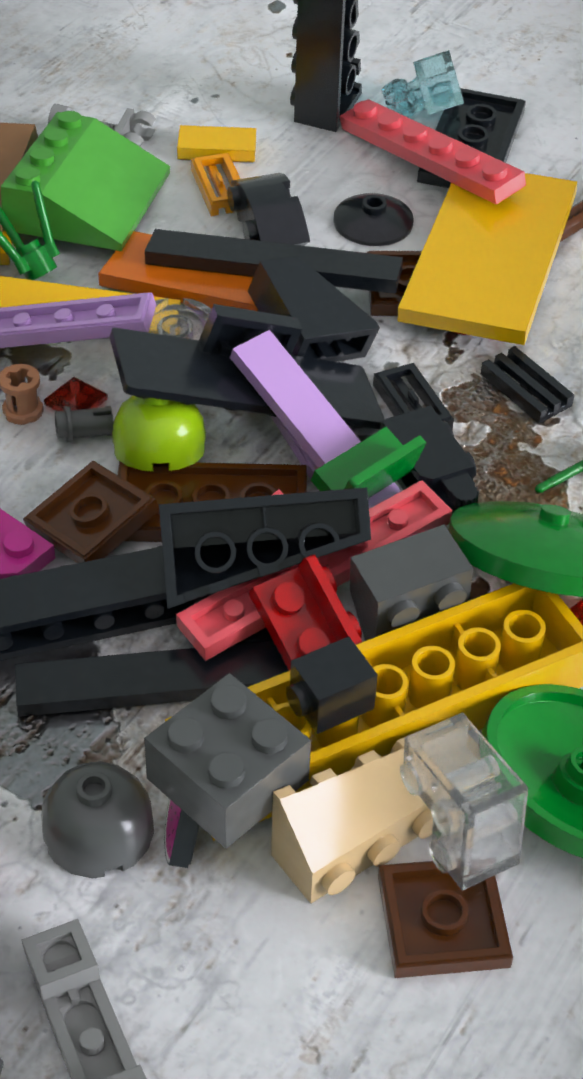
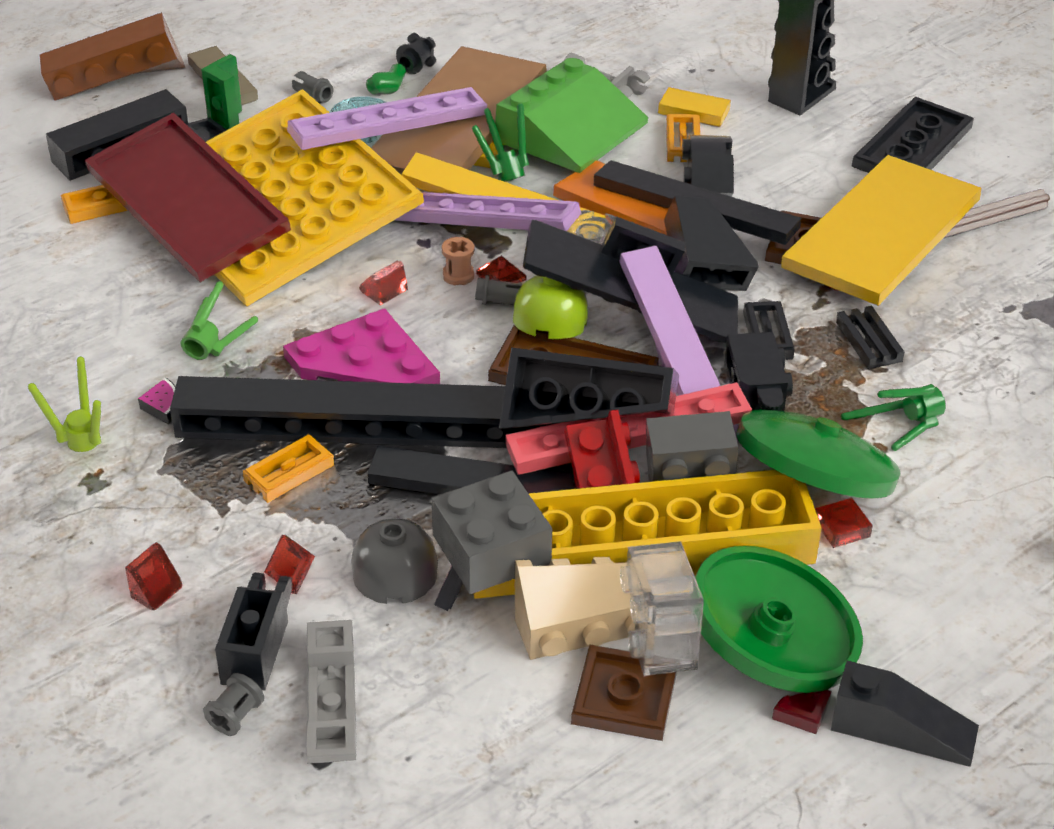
camera: 20 degrees right, 5 degrees down
reddish brown tile [23,461,159,563] -> none
black brick [286,636,378,734] -> none
green panel [311,426,427,499] -> none
black dish [333,193,414,246] -> none
coral plate [340,99,526,204] -> none
clear light blue brick [382,50,464,118] -> none

